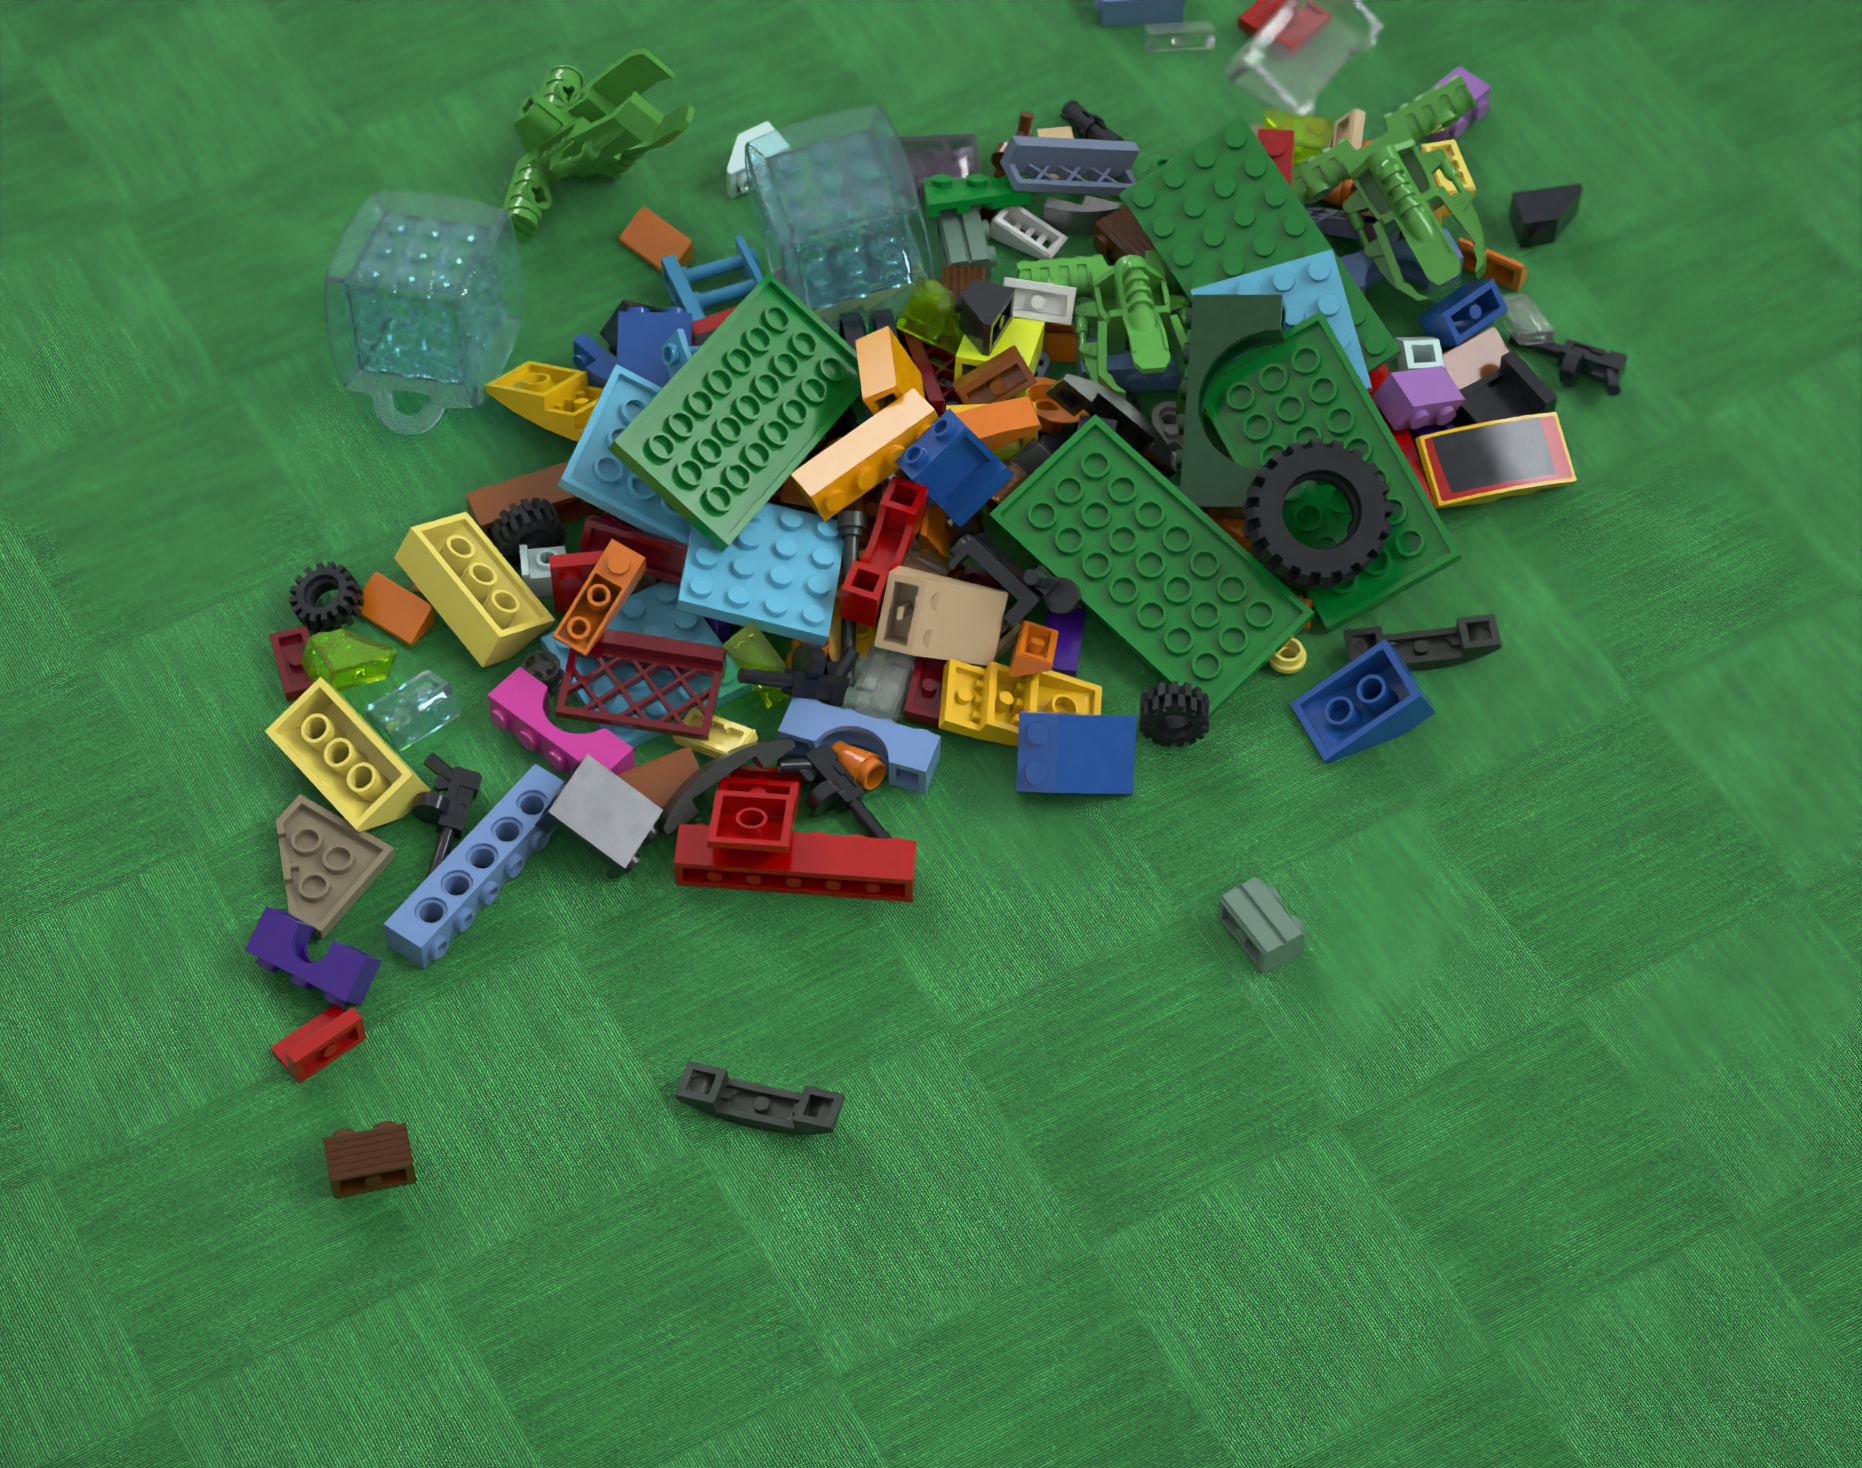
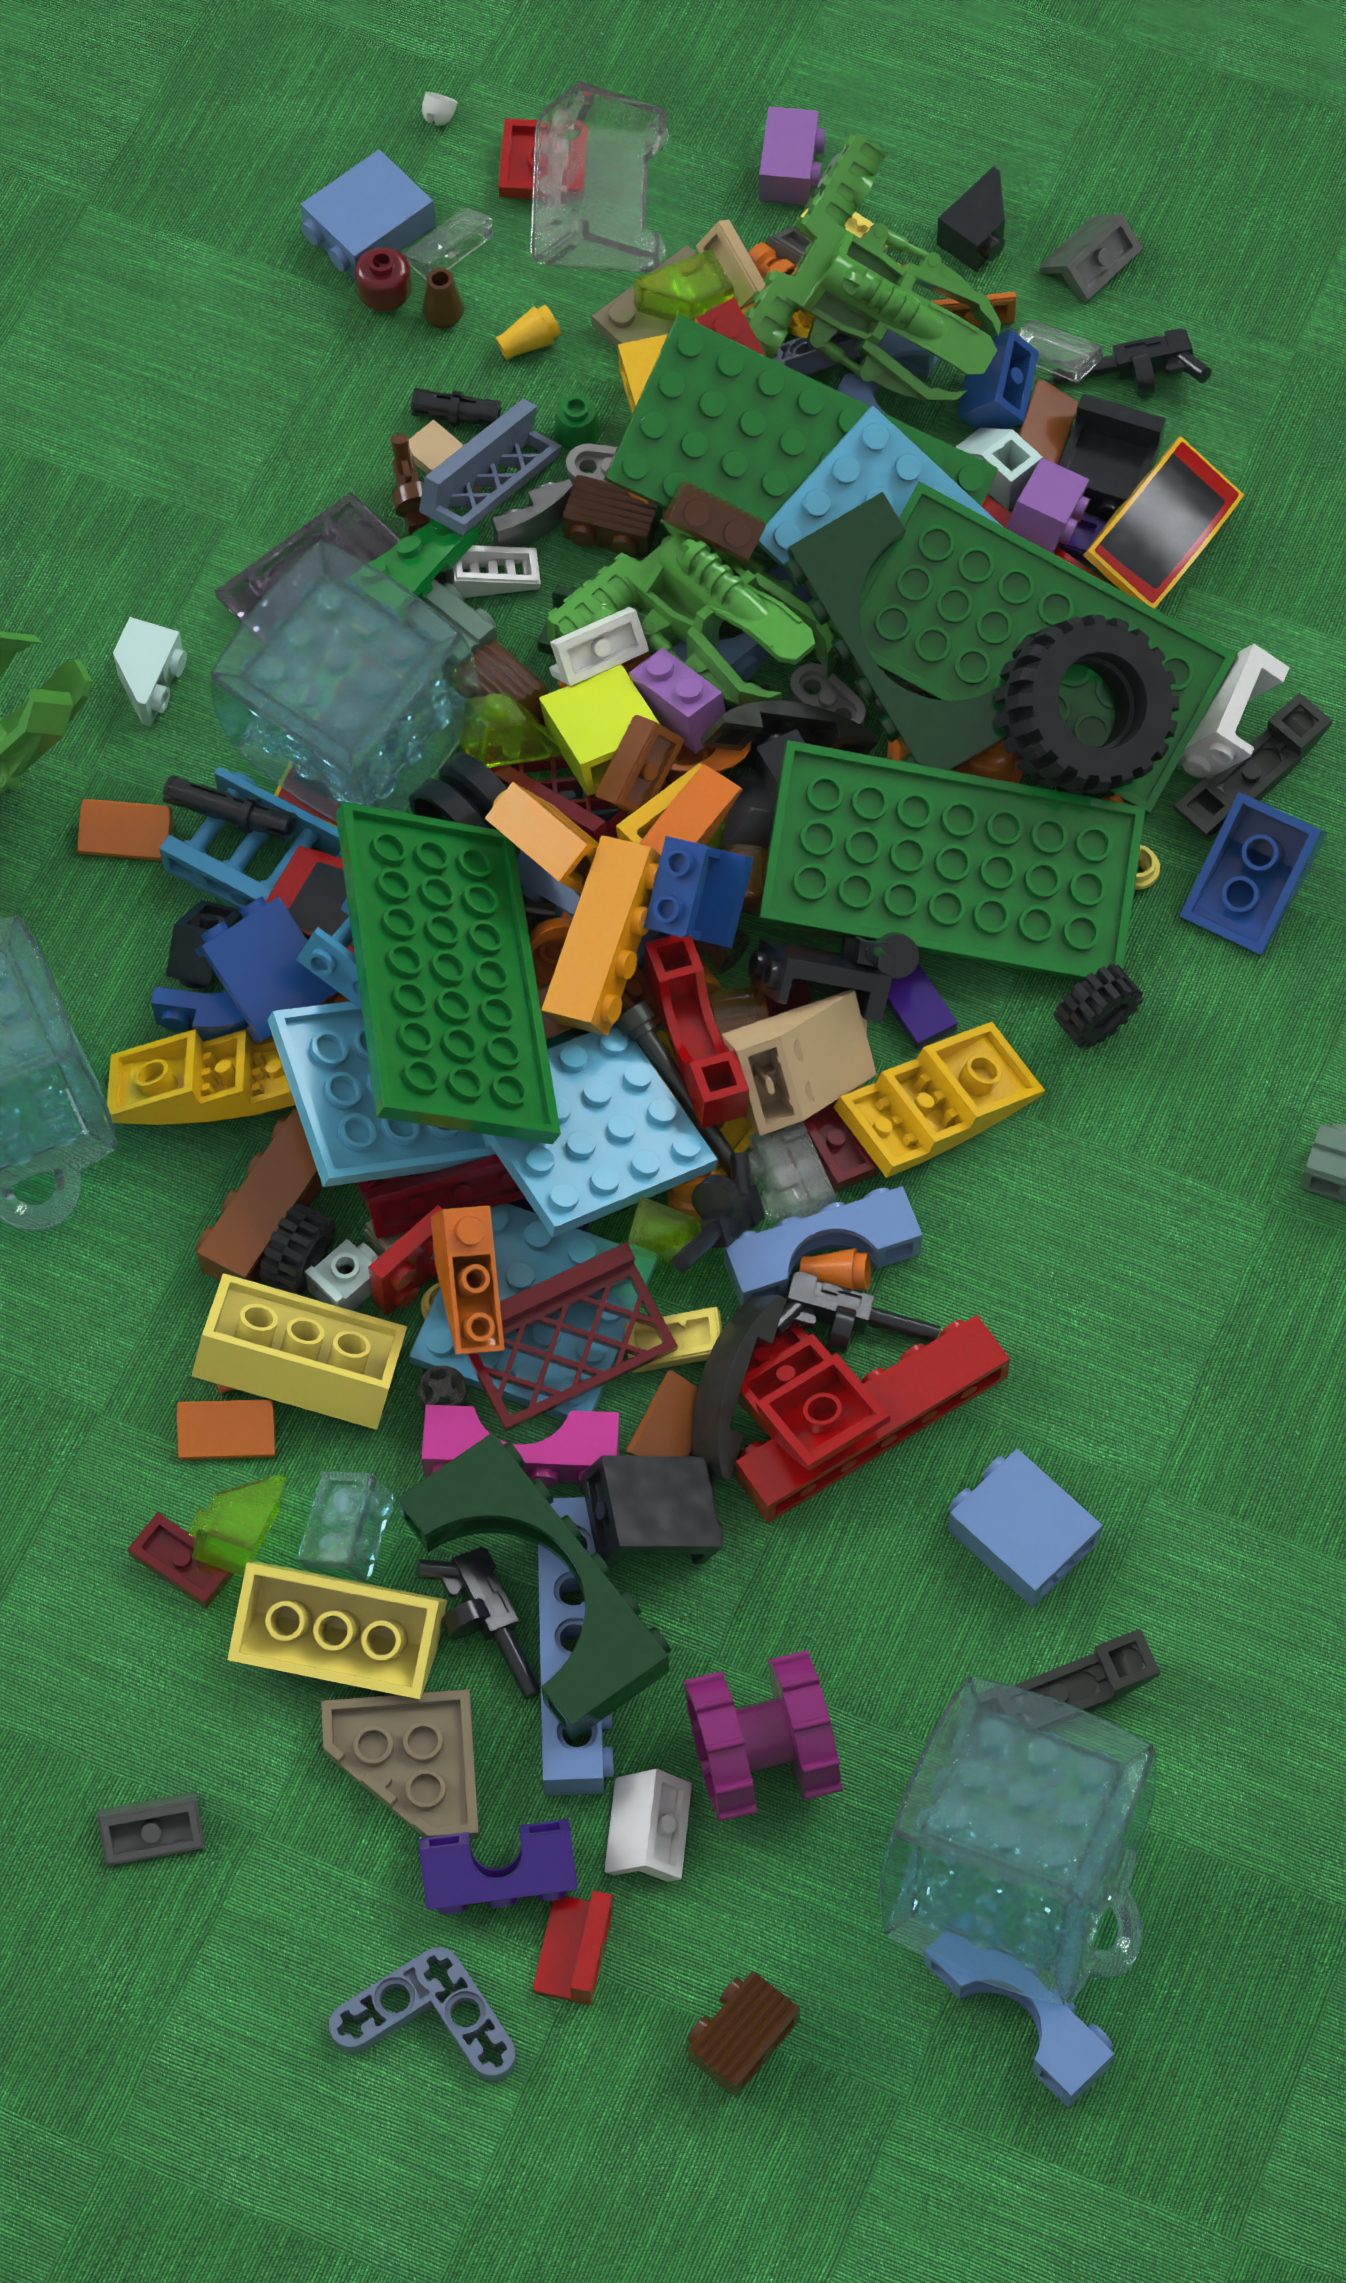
camera: 35 degrees left, 10 degrees up
black tyre [289,561,364,636] -> none
black slope [956,279,1015,356] -> none
orange slope [1008,620,1059,677] -> none
blue slope [1016,711,1137,794] -> none
none -> dark grey slope [97,1792,205,1866]
none -> black pin [163,775,297,842]
none -> sand blue beam [329,1947,516,2082]
none -> dark red head [355,247,412,311]
none -> dark green arch [397,1432,671,1740]
none -> reddish brown cone [422,268,464,329]
none -> yellow cone [495,305,562,361]
none -> white panel [605,1769,692,1882]
none -> medium lavender brick [629,648,726,754]
none -> reddish brown brick [663,480,765,563]
none -> magenta piece [683,1650,843,1822]
none -> clear light blue piece [879,1676,1157,2006]
none -> medium blue arch [924,1909,1115,2108]
none -> medium blue brick [948,1448,1103,1608]
none -> flat silver panel [1039,213,1143,301]
none -> white panel [1178,644,1290,779]

